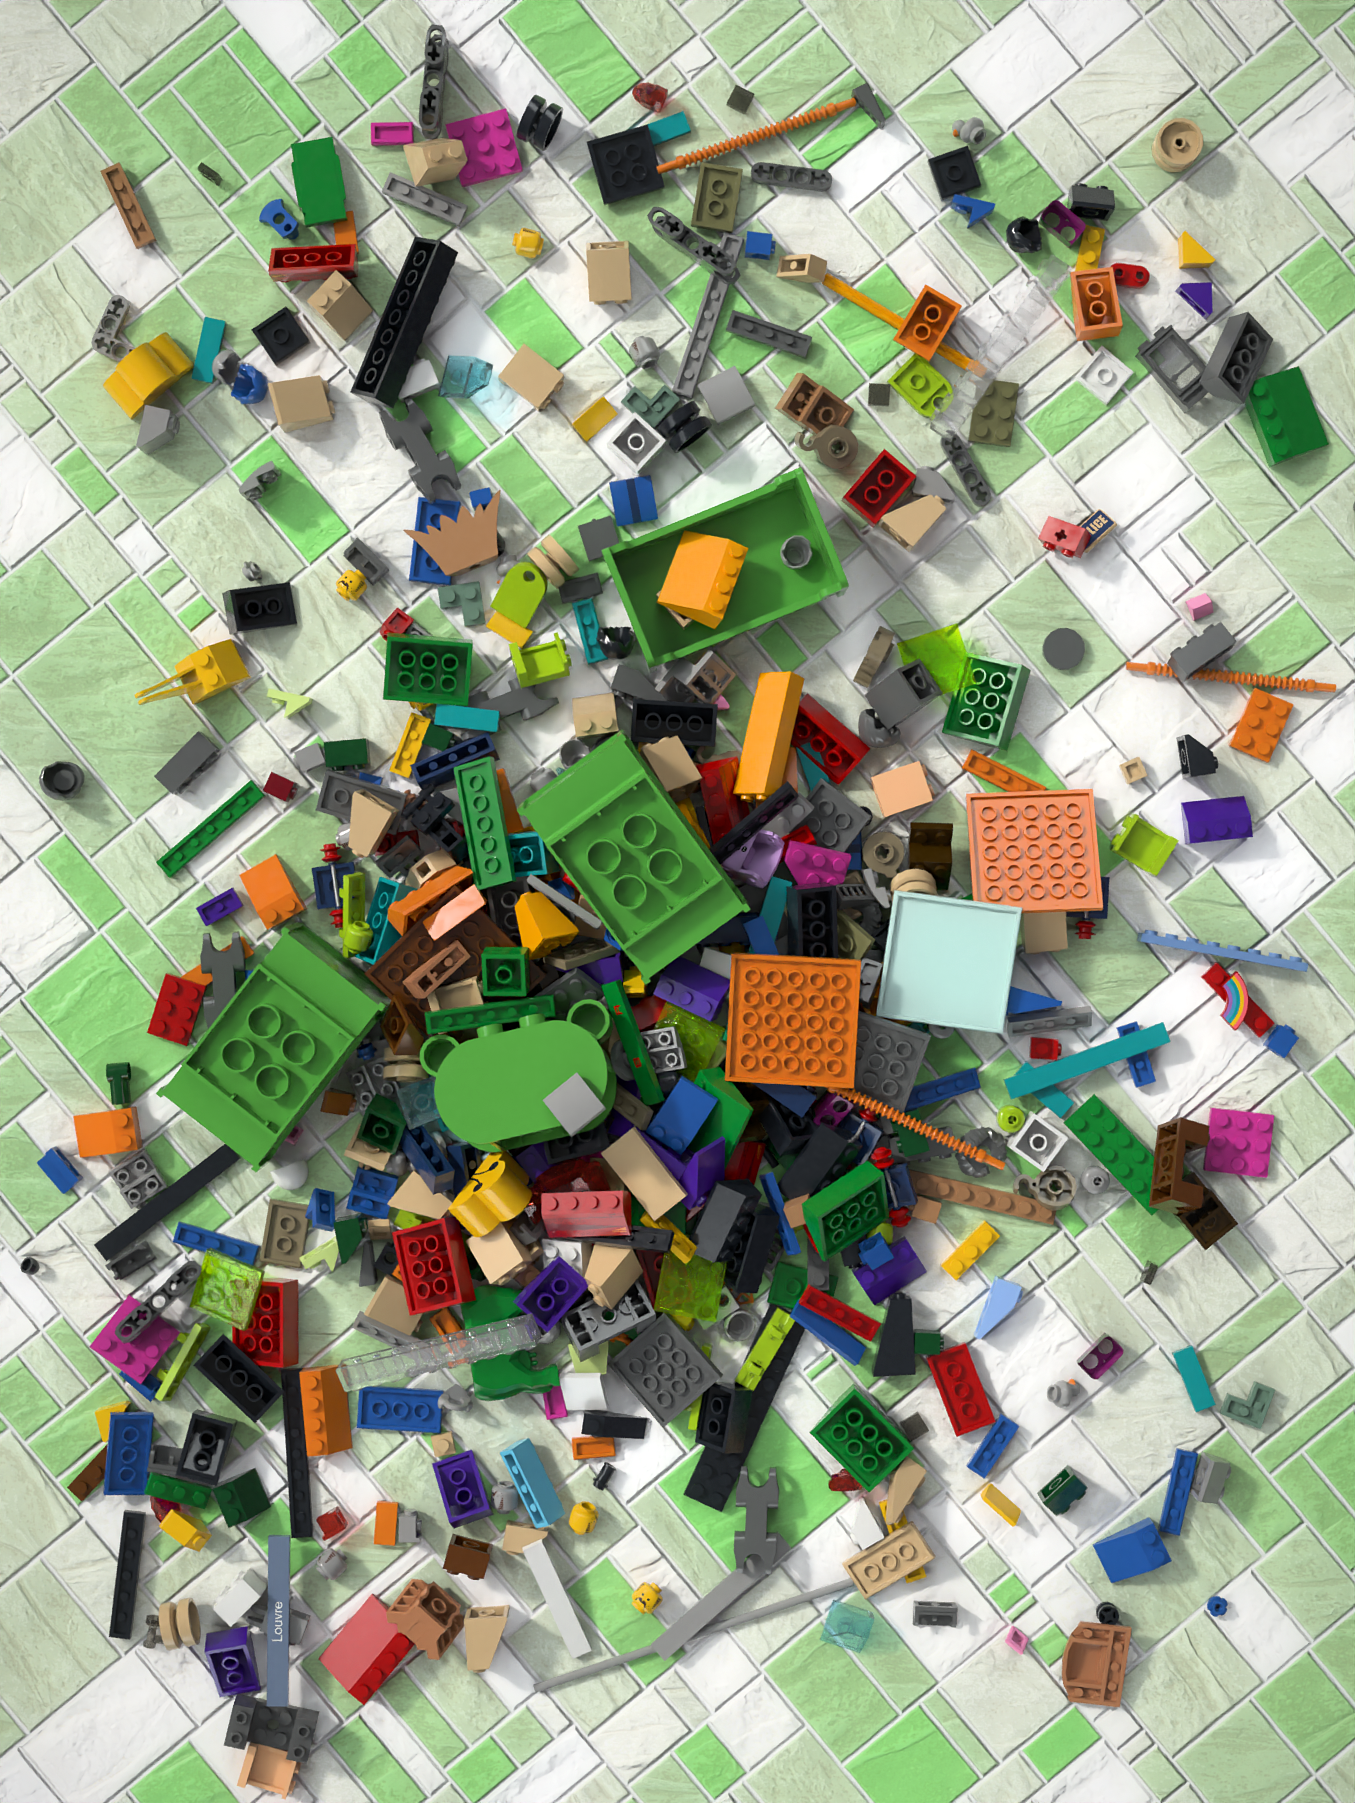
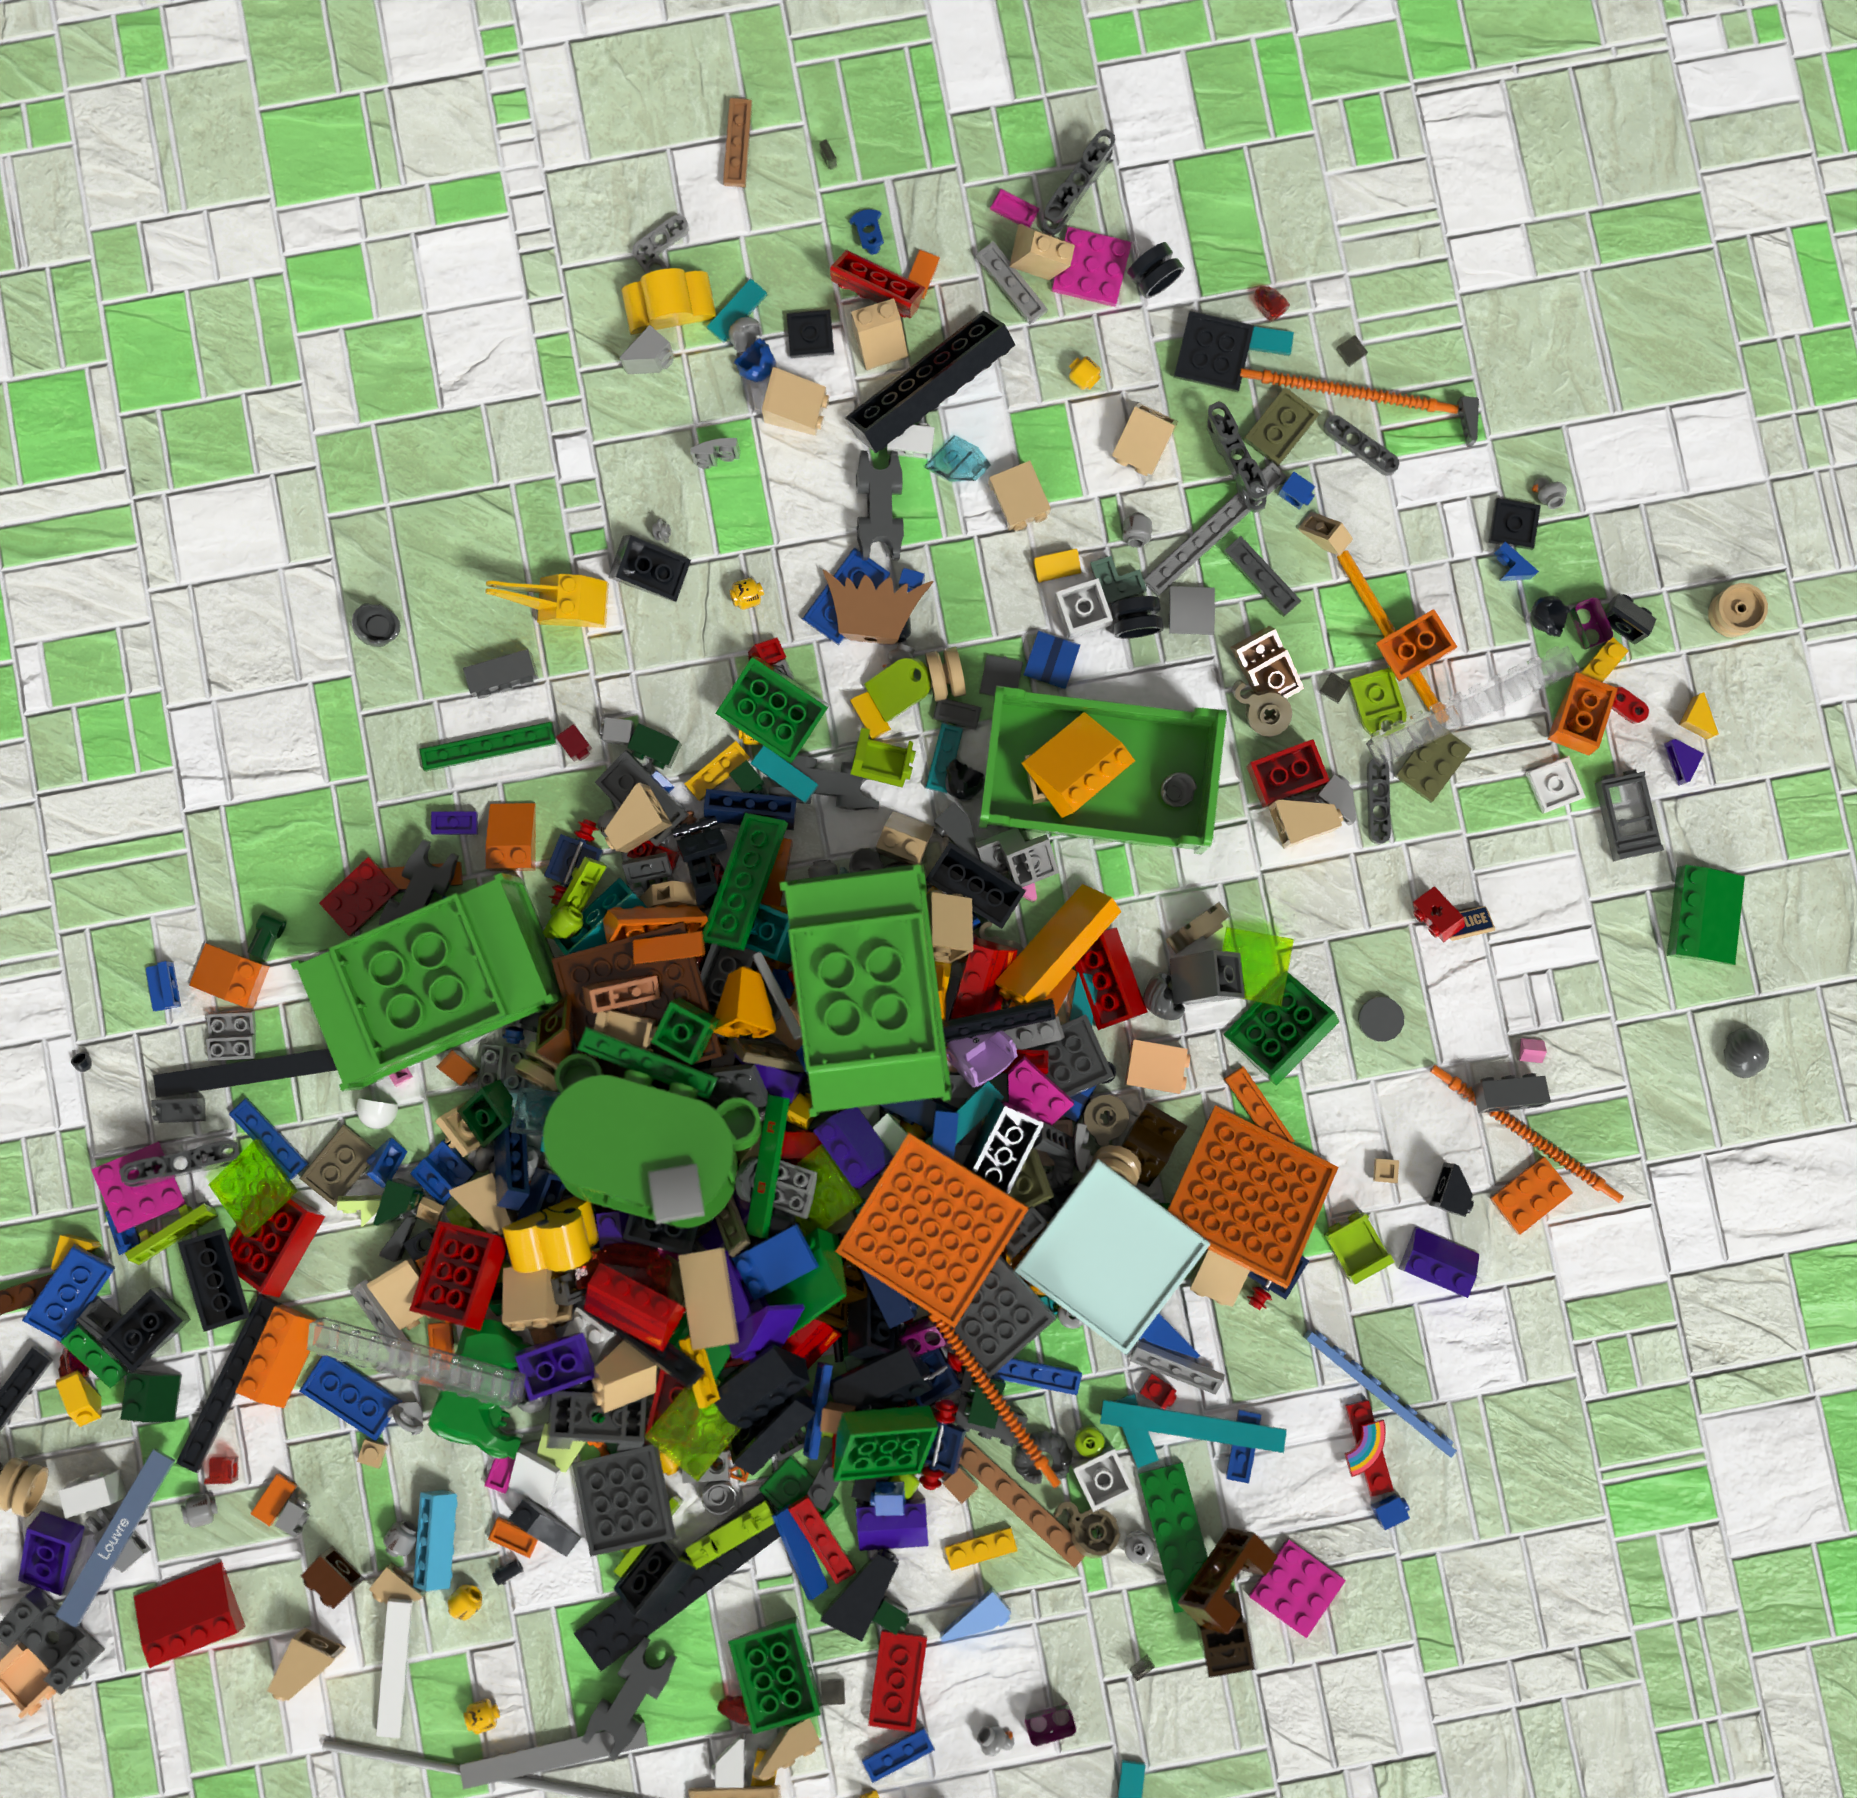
camera: 25 degrees right, 5 degrees down
yellowish green slope [267,688,313,719] -> none
green piece [291,137,347,228] -> none
dark grey hinge [343,537,389,586] -> none
nougat slope [386,1579,464,1660] -> none
dark purple slope [432,1450,494,1529] -> none
sand green plate [438,581,486,627] -> none
dark grey slope [1199,312,1273,405] -> none

